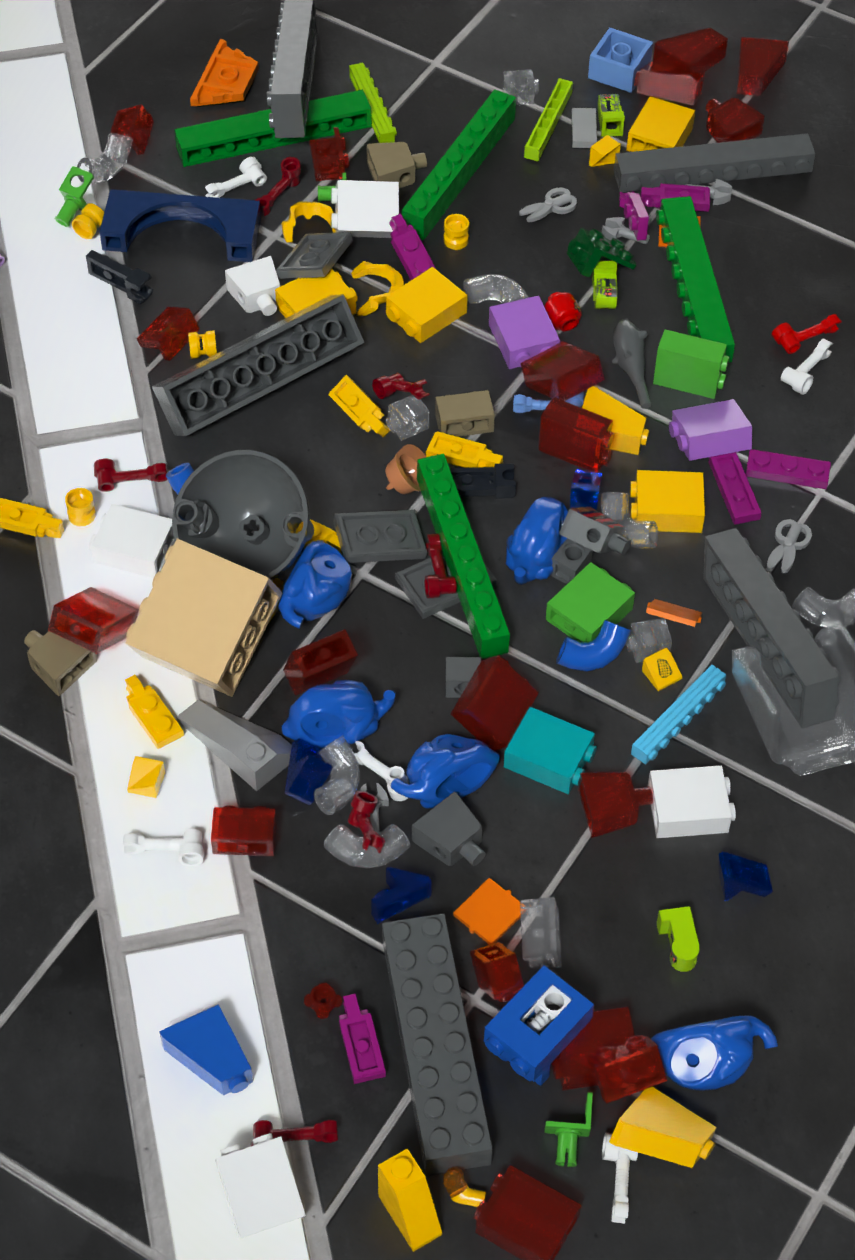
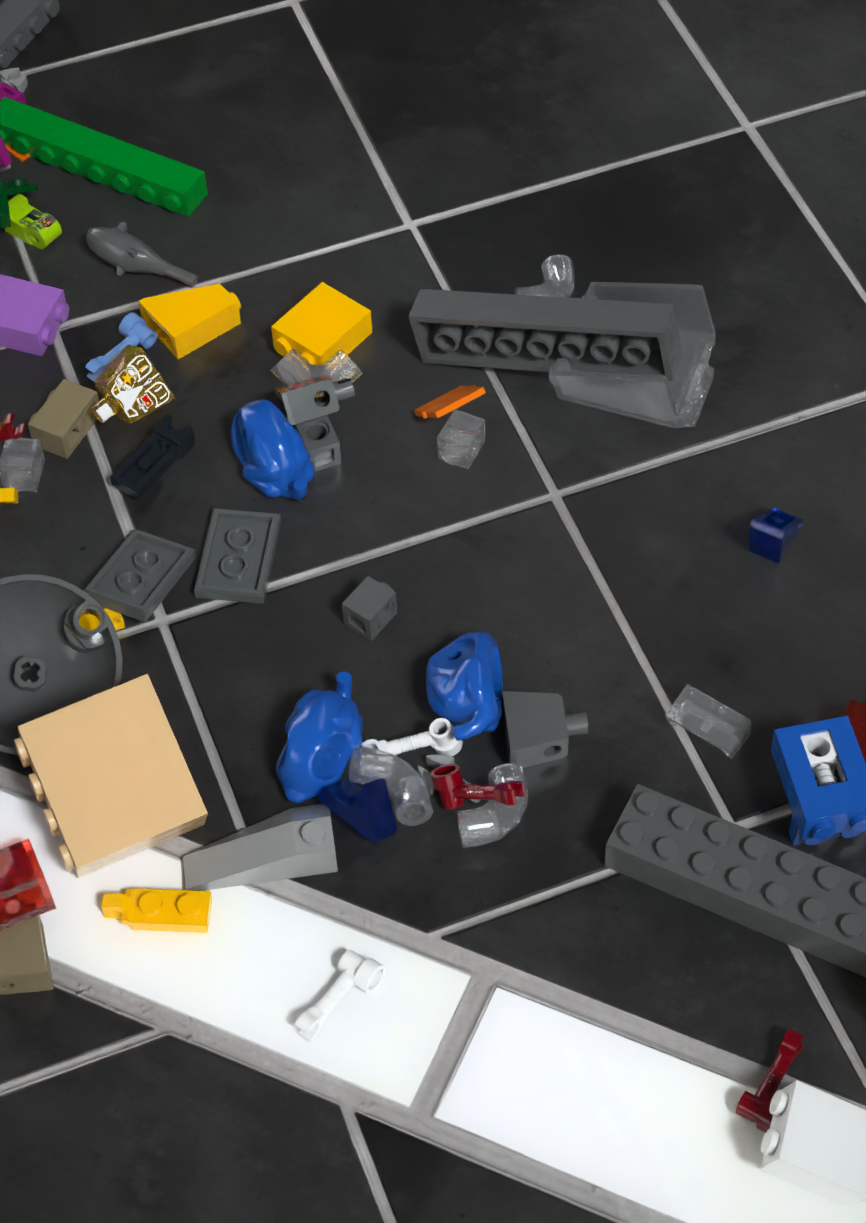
camera: 50 degrees left, 0 degrees up
yellow slope [127,756,165,798] -> none
blue slope [159,1004,253,1096] -> none
clear red brick [211,805,276,856] -> none
blue piece [278,540,352,629] -> none
clear red brick [283,629,358,696] -> none
clear red plate [304,983,342,1019] -> none
magenta hinge [339,993,386,1084] -> none
clear blue slope [371,867,432,924] -> none
nougat piece [385,444,426,495] -> none
green brick [417,454,510,659] -> none
dark red brick [424,534,456,598] -> none
yellow hinge [426,431,503,468] -> none
clear red brick [451,655,539,751] -> none
orange piece [453,878,528,946] -> none
clear red brick [470,942,524,1002] -> none
teal brick [504,707,597,795] -> none
clear red brick [520,341,605,403] -> none
clear red brick [539,397,615,474] -> none
red head [544,292,582,332] -> none
bright green brick [546,562,635,643] -> none
blue cylinder [556,620,631,672] -> none
clear blue slope [570,470,603,510] -> none
clear red torso [579,772,653,838] -> none
medium azure piece [631,665,726,765] -> none
yellow slope [642,647,682,691] -> none
white brick [648,765,736,838] -> none
bright green brick [653,329,730,399] -> none
lime leg [657,906,699,972] -> none
medium lavender brick [669,399,752,461] -> none
magenta plate [708,452,762,525] -> none
magenta plate [746,449,831,490] -> none
light grey piece [766,519,812,573] -> none
red brick [771,314,841,354] -> none
white brick [781,339,833,395] -> none
none -> clear yellow torso [90,345,175,423]

